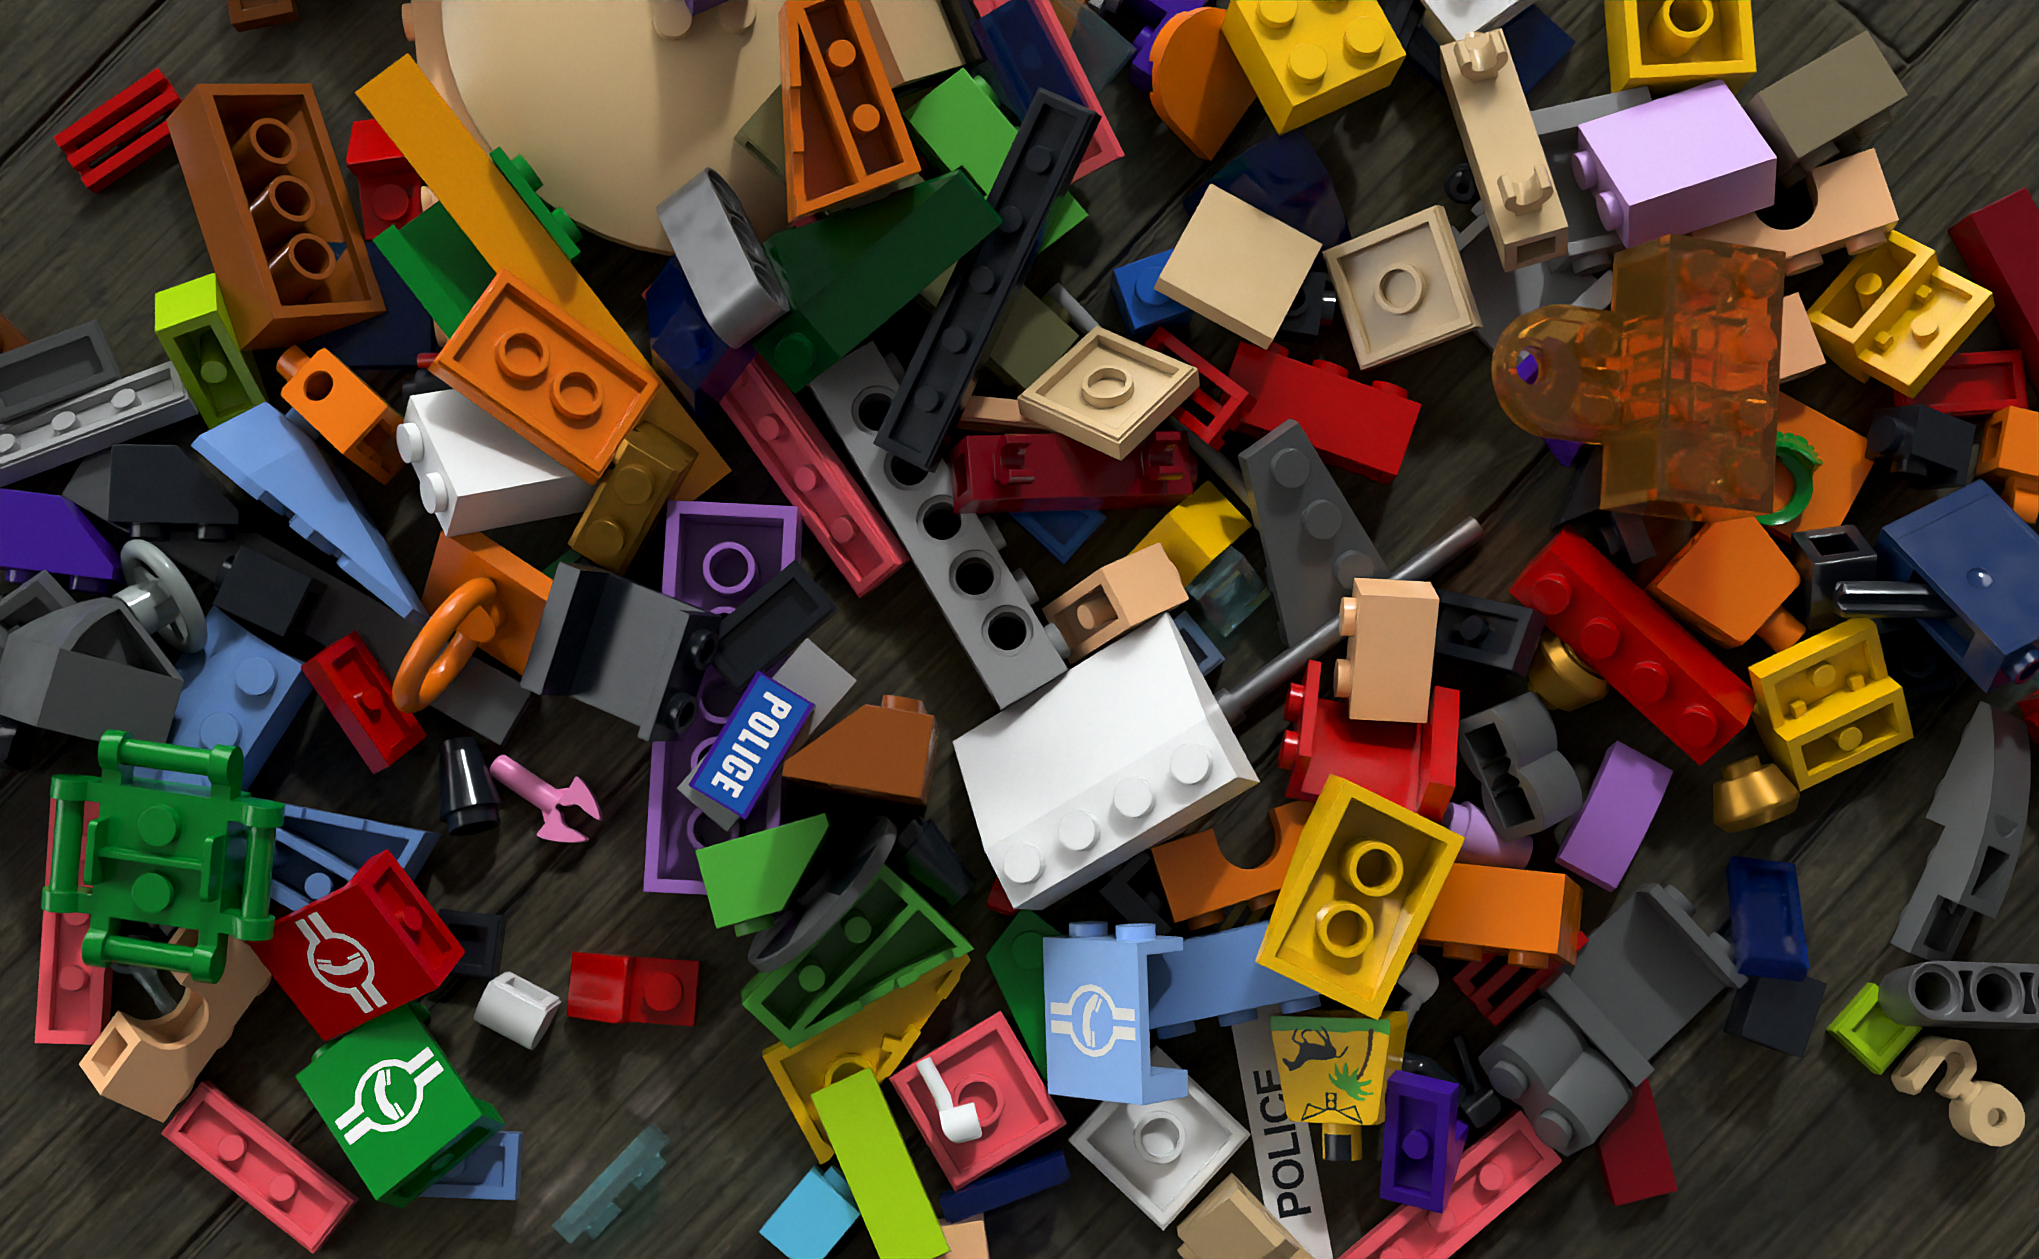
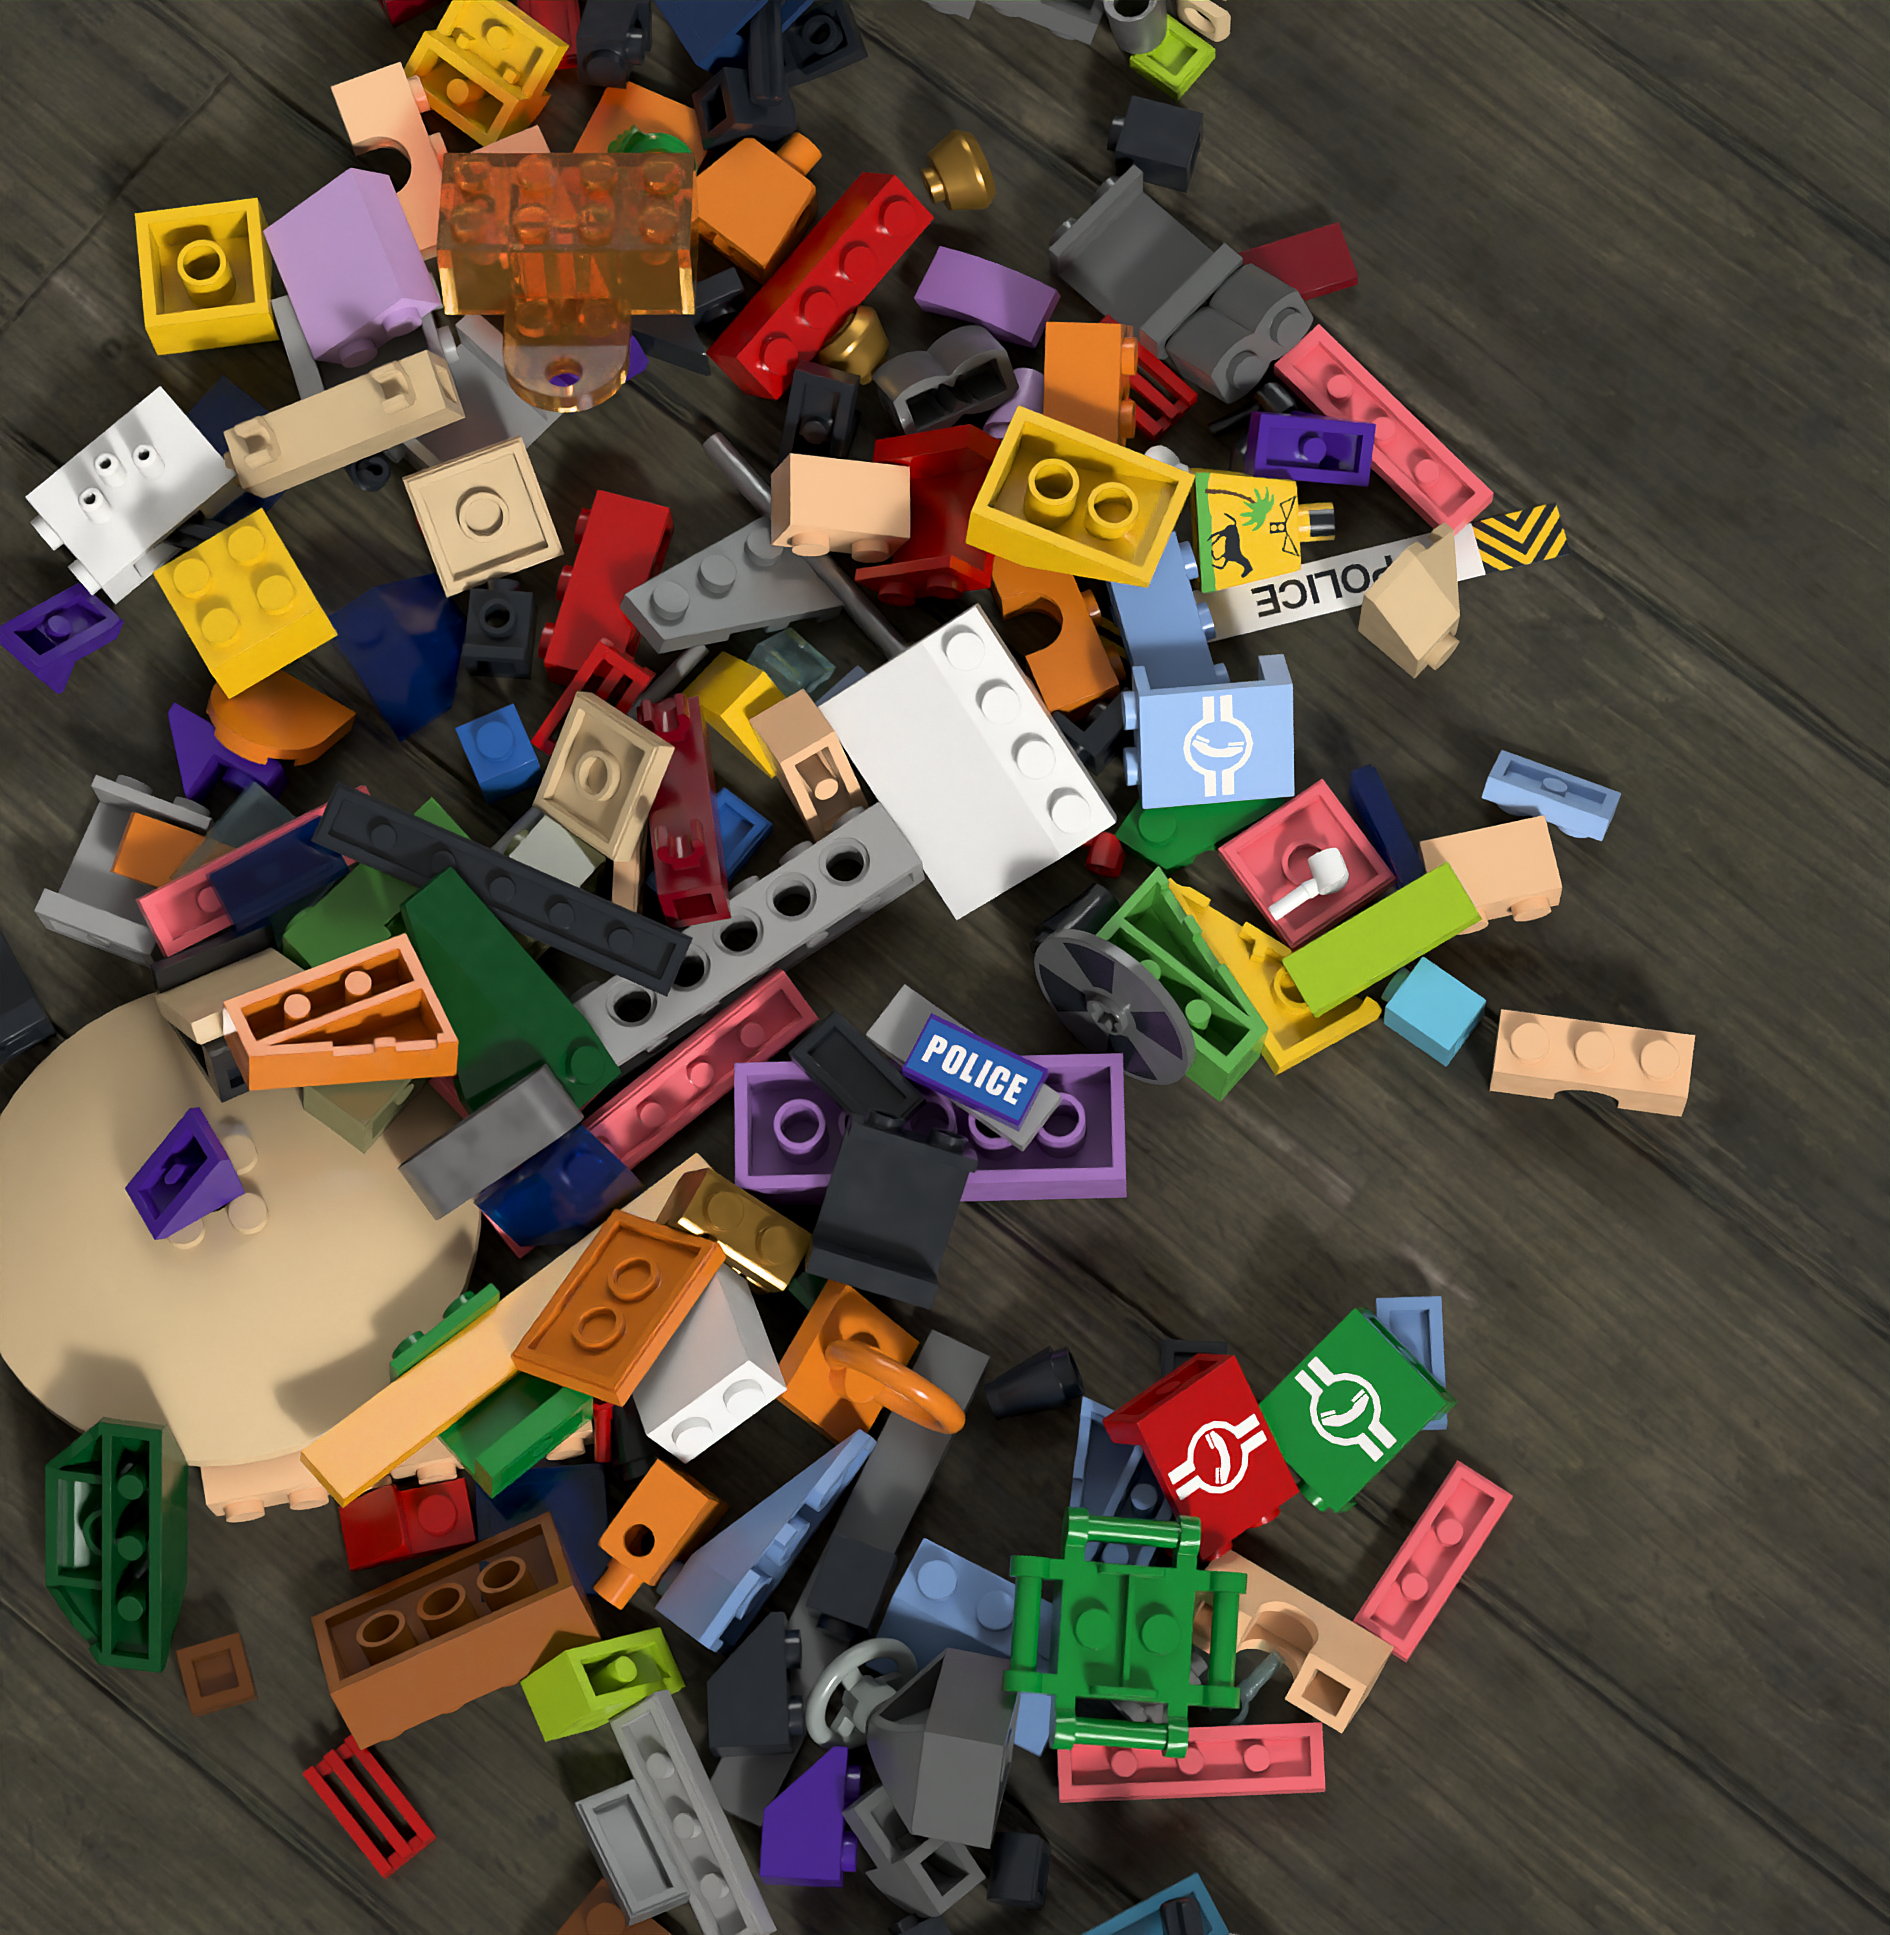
camera: 80 degrees left, 10 degrees down
red plate [300,630,427,774] -> none
white brick [473,971,562,1050] -> none
bright pink bar [489,755,603,843] -> none
clear light blue plate [552,1123,671,1244] -> none
red slope [567,951,702,1026] -> none
bright green slope [695,813,833,937] -> none
dark orange slope [782,695,940,807] -> none
white tile [1068,1044,1251,1231] -> none
tan tile [1153,183,1322,350] -> none
clear blue tile [1726,856,1810,982] -> none
dark tan brick [1743,30,1908,190] -> none
yellow brick [1748,618,1914,792] -> none

